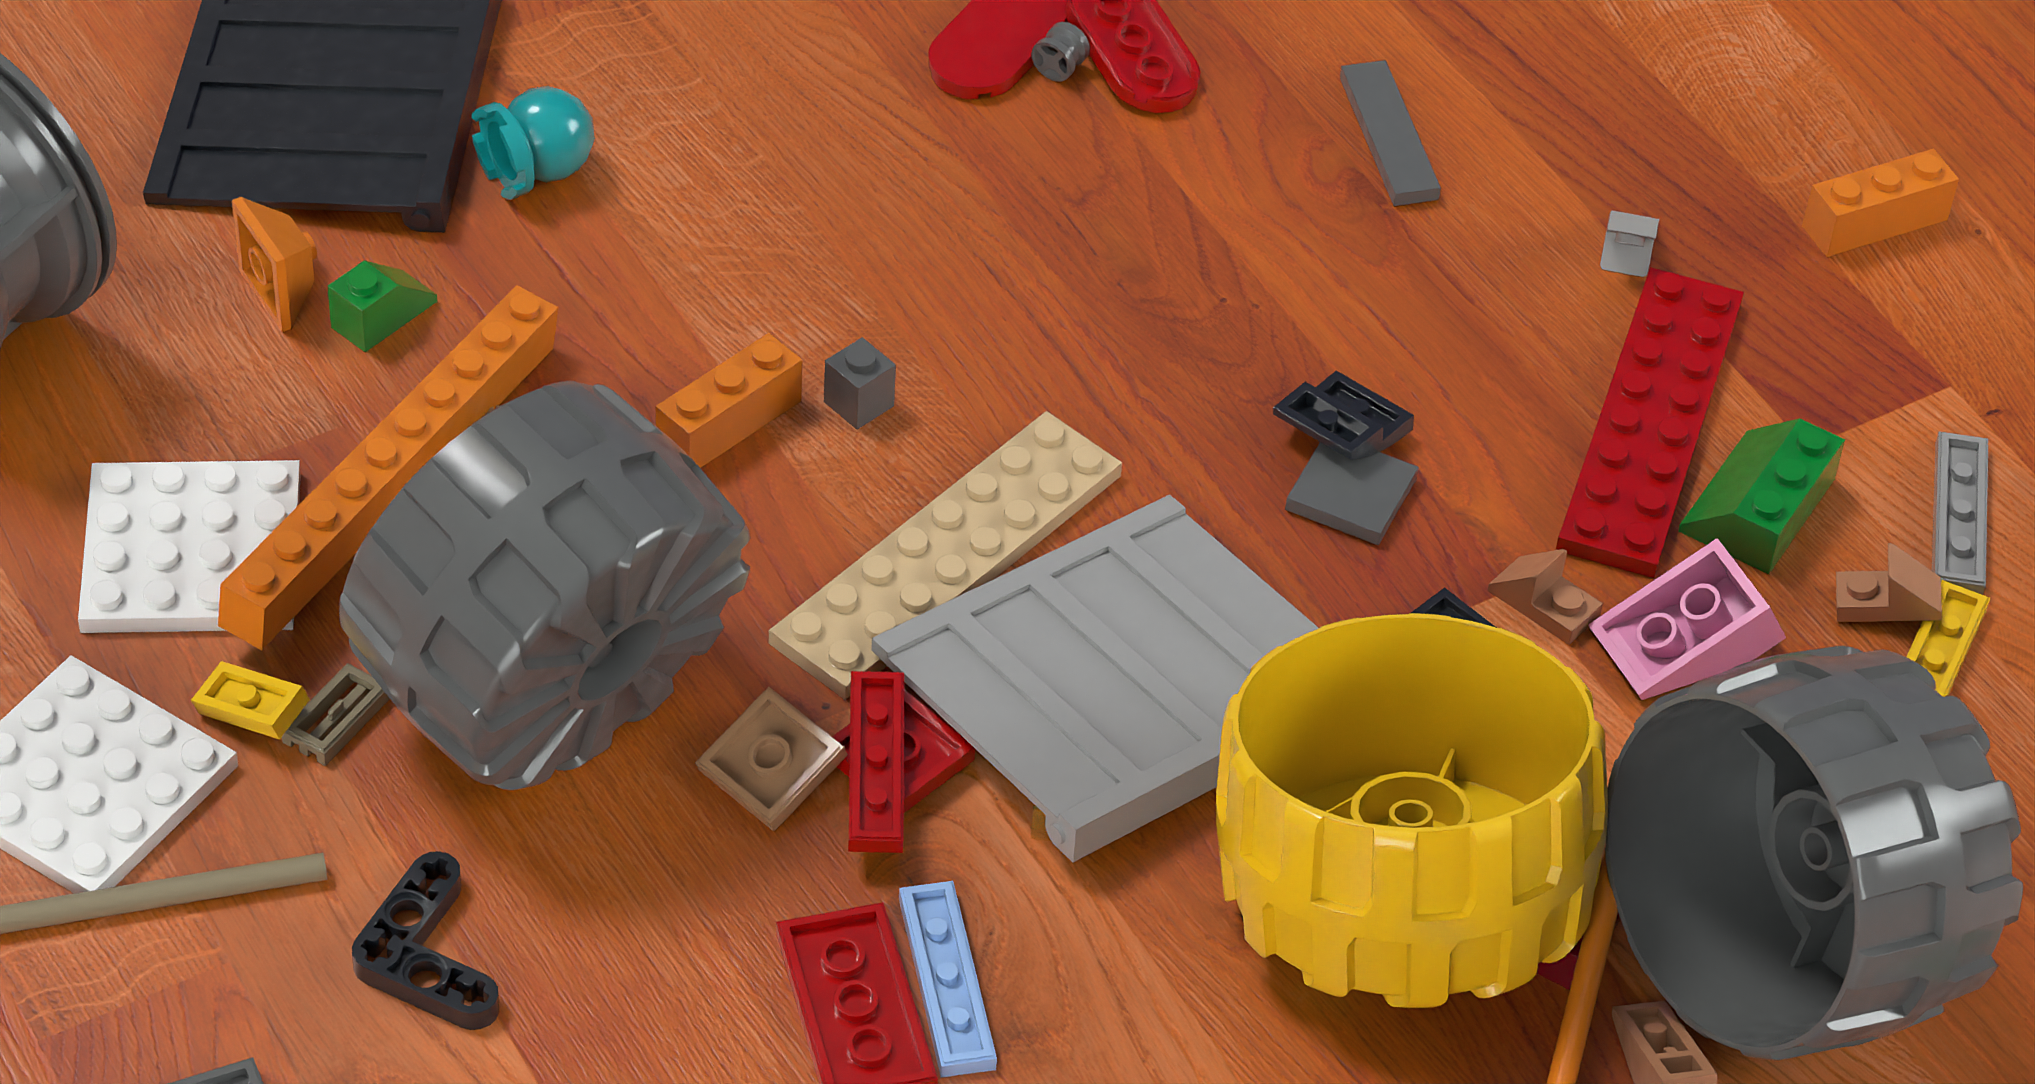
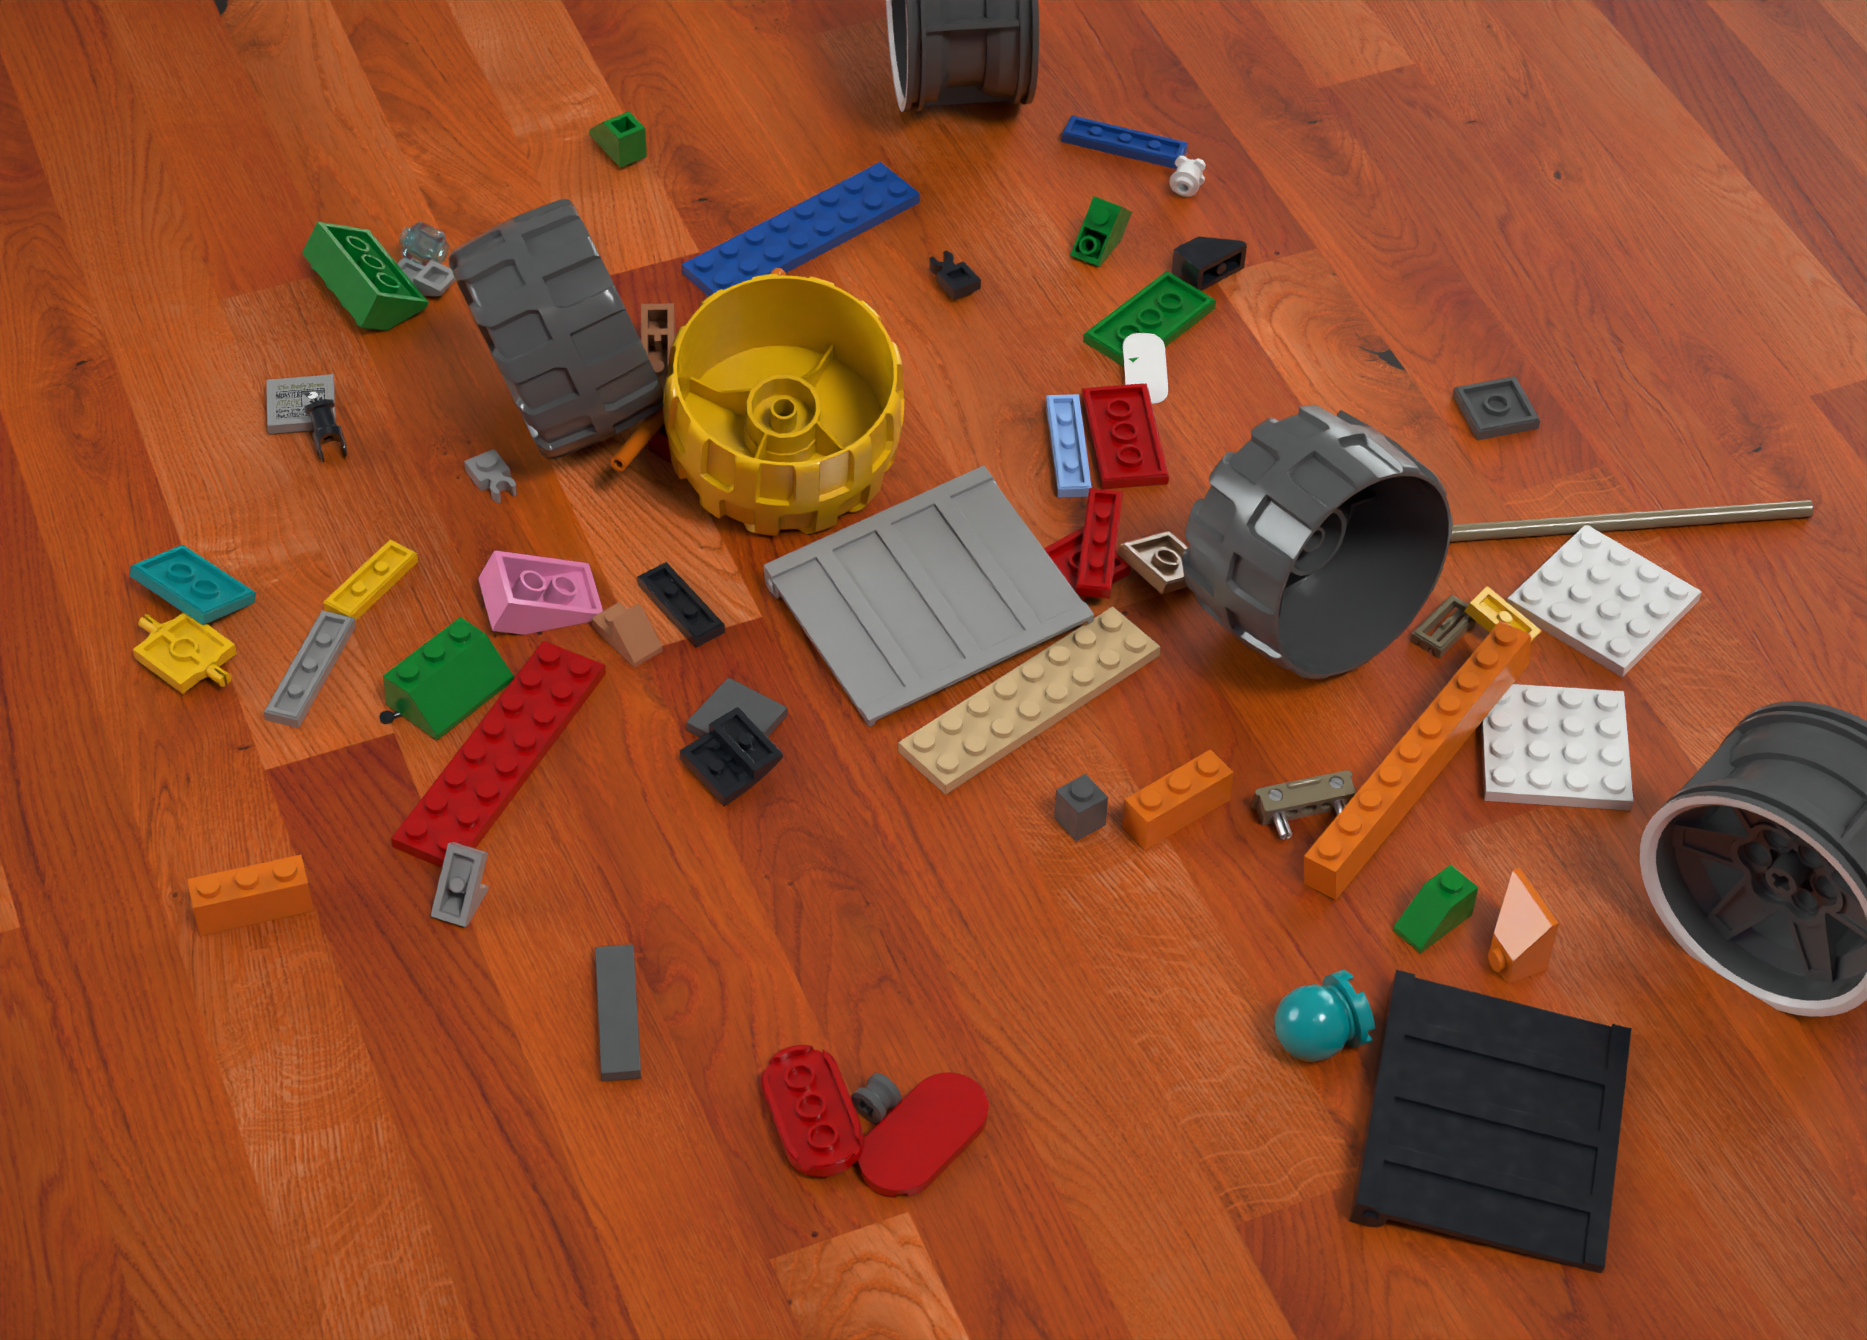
camera: 170 degrees left, 0 degrees up
nougat slope [1836,543,1942,622] -> none

